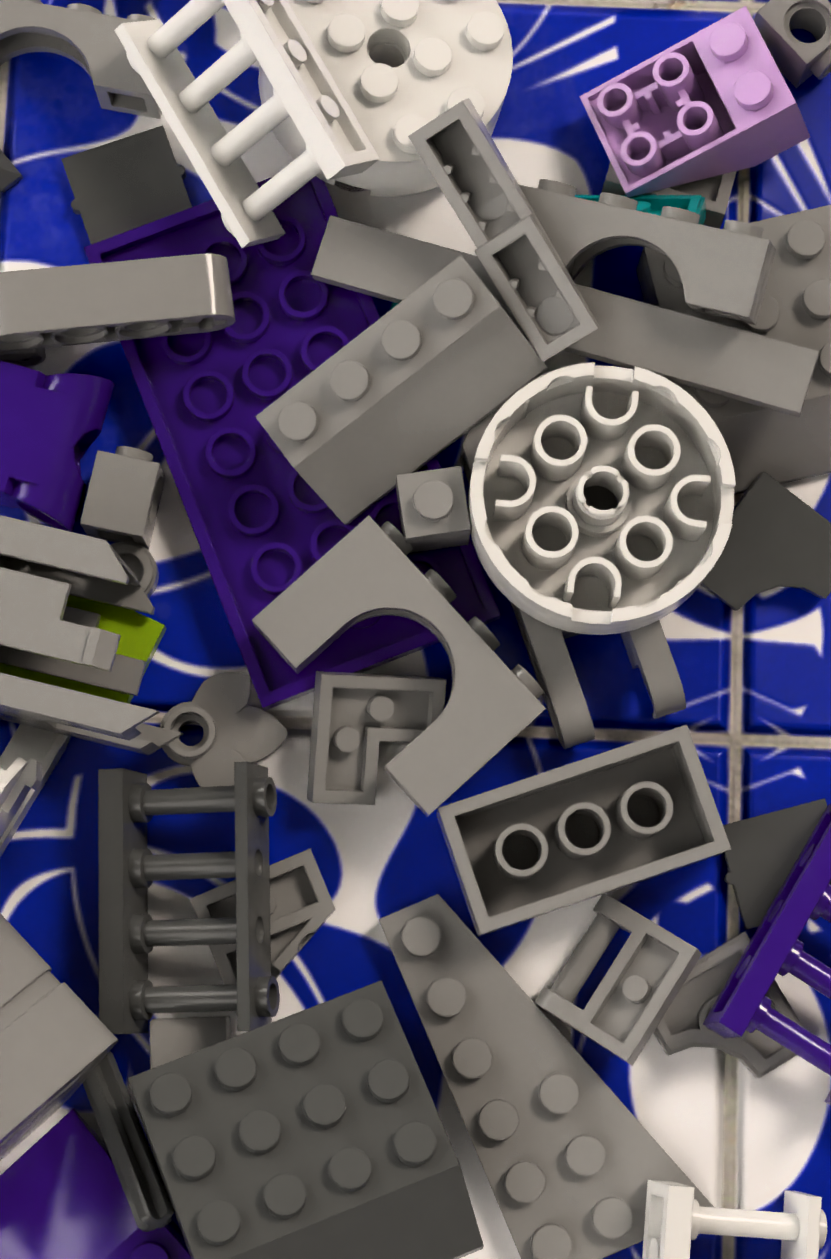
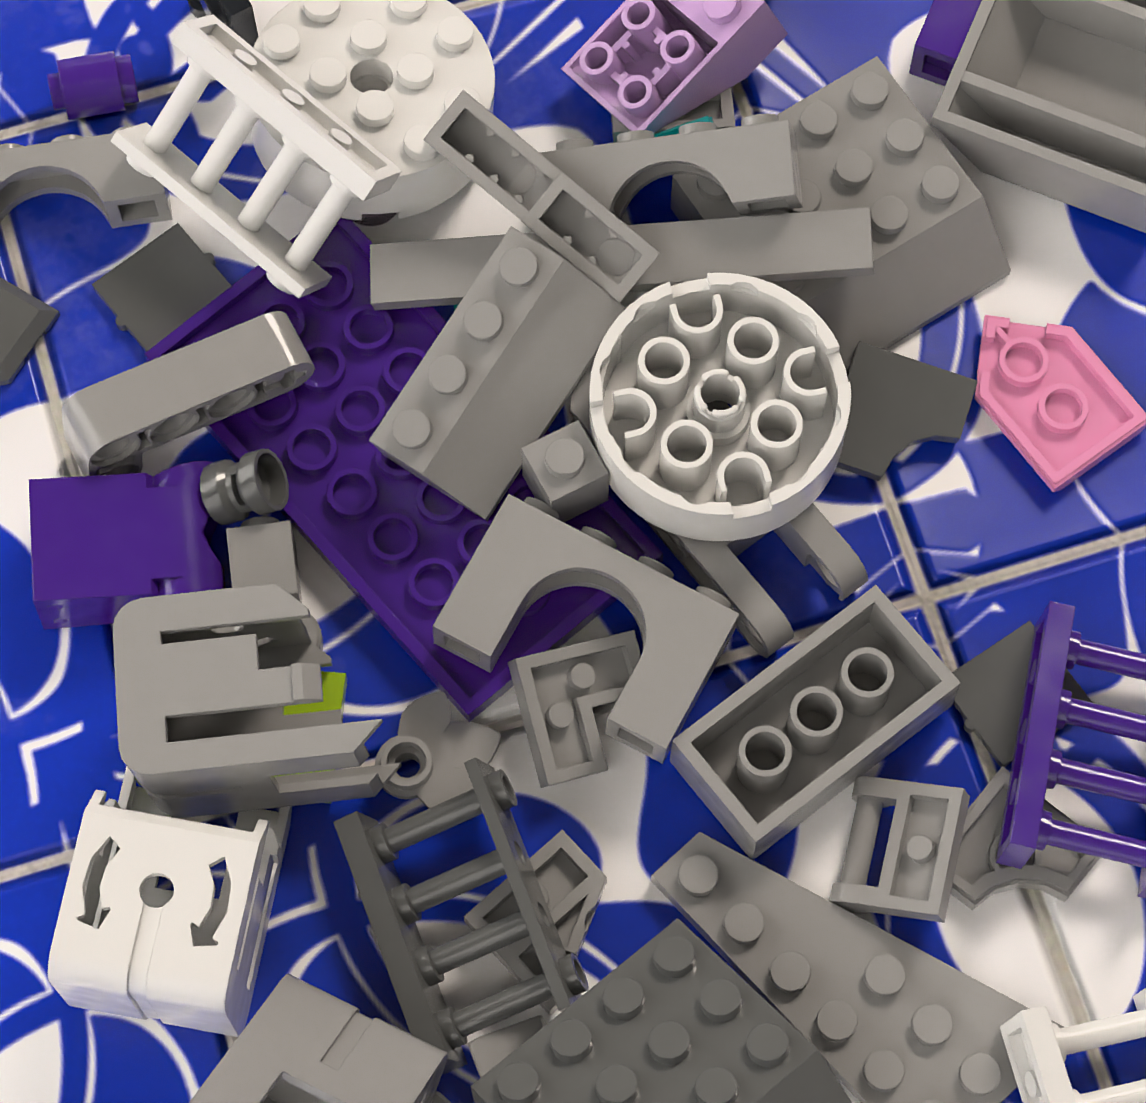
camera: 15 degrees left, 10 degrees down
none -> dark grey wheel [200,449,289,525]

